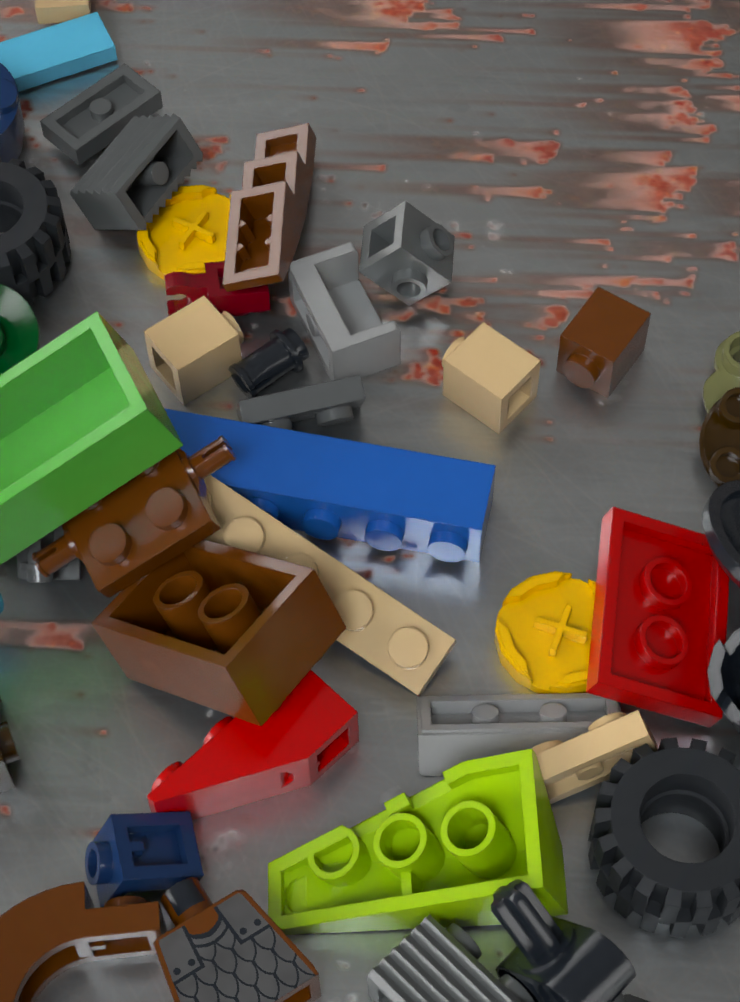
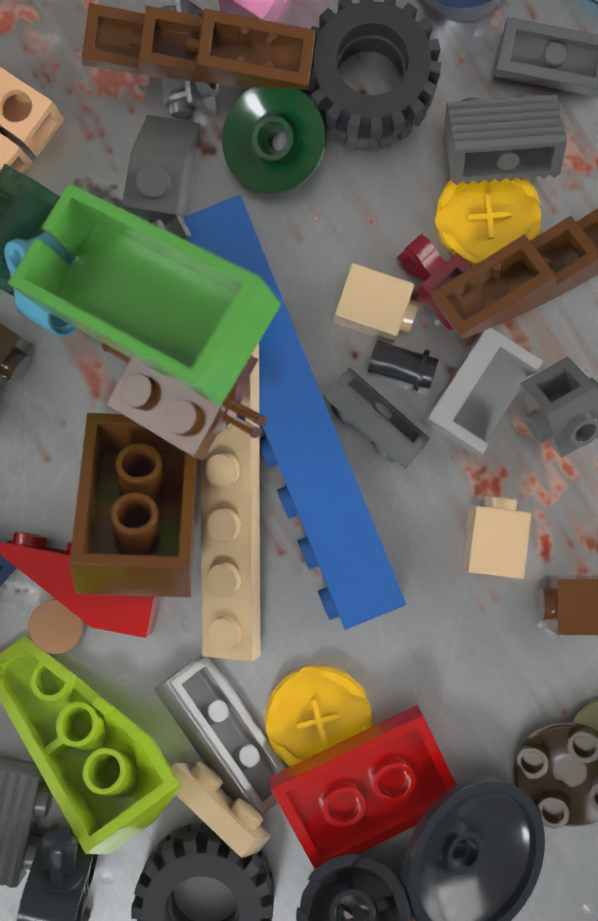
camera: 60 degrees right, 30 degrees up
none -> medium nougat tile [28,598,86,654]

